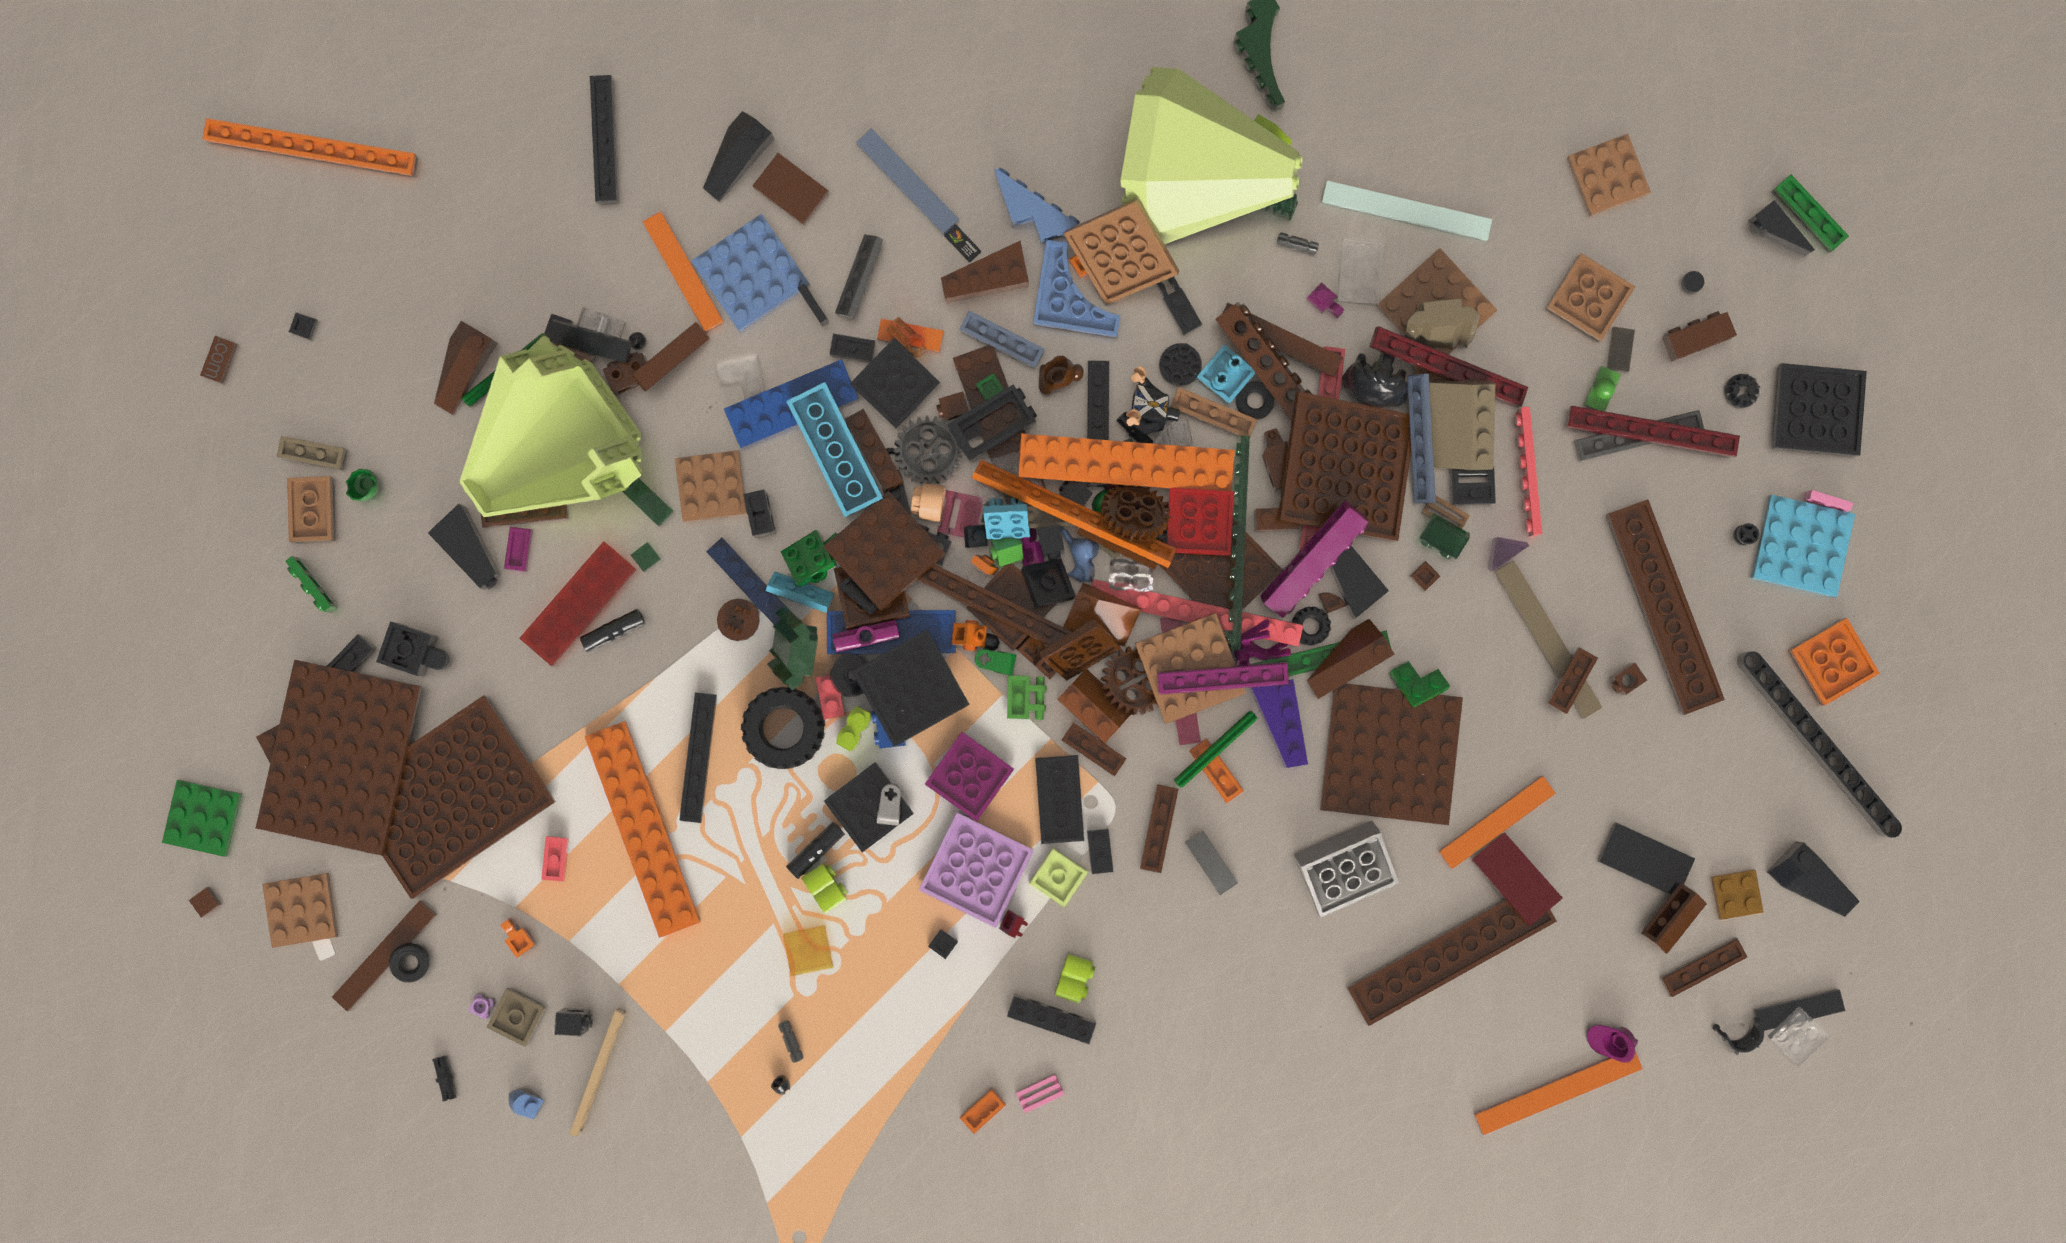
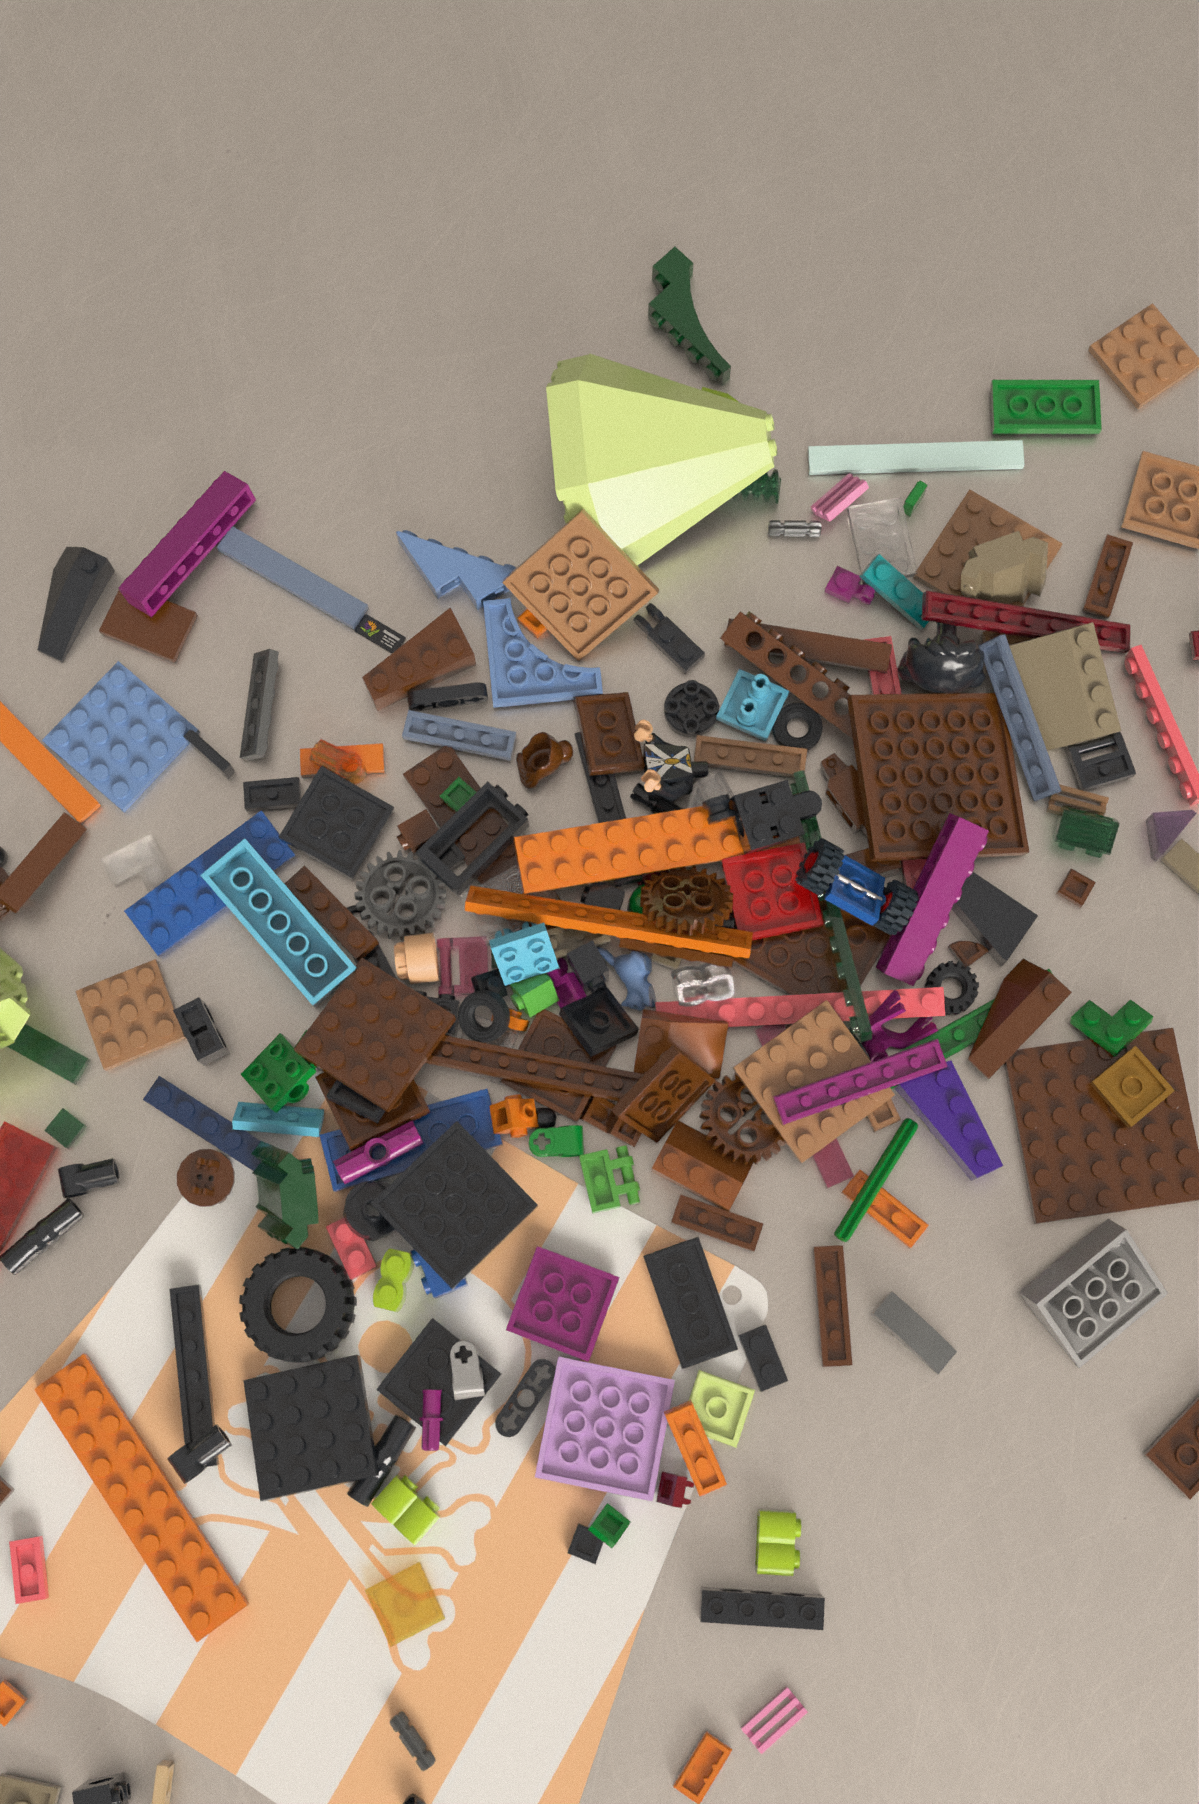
camera: 15 degrees left, 10 degrees down
none -> black piece [58,1158,120,1198]
none -> magenta brick [118,471,256,617]
none -> black piece [167,1424,232,1484]
none -> black plate [243,1355,379,1501]
none -> black beam [407,682,488,711]
none -> magenta axle [419,1390,443,1451]
none -> black tyre [458,990,510,1043]
none -> black beam [495,1359,556,1437]
none -> reddish brown tile [574,692,645,776]
none -> green tile [588,1503,631,1549]
none -> orange tile [664,1400,727,1497]
none -> black wheel [702,794,735,825]
none -> black brick [729,780,822,855]
none -> plate [796,838,918,936]
none -> bright pink tile [810,473,869,522]
none -> teal plate [859,554,929,630]
none -> medium nougat tile [866,1099,901,1132]
none -> green tile [902,481,928,517]
none -> green plate [990,380,1102,434]
none -> reddish brown plate [1082,534,1133,619]
none -> pearl gold plate [1090,1046,1175,1128]

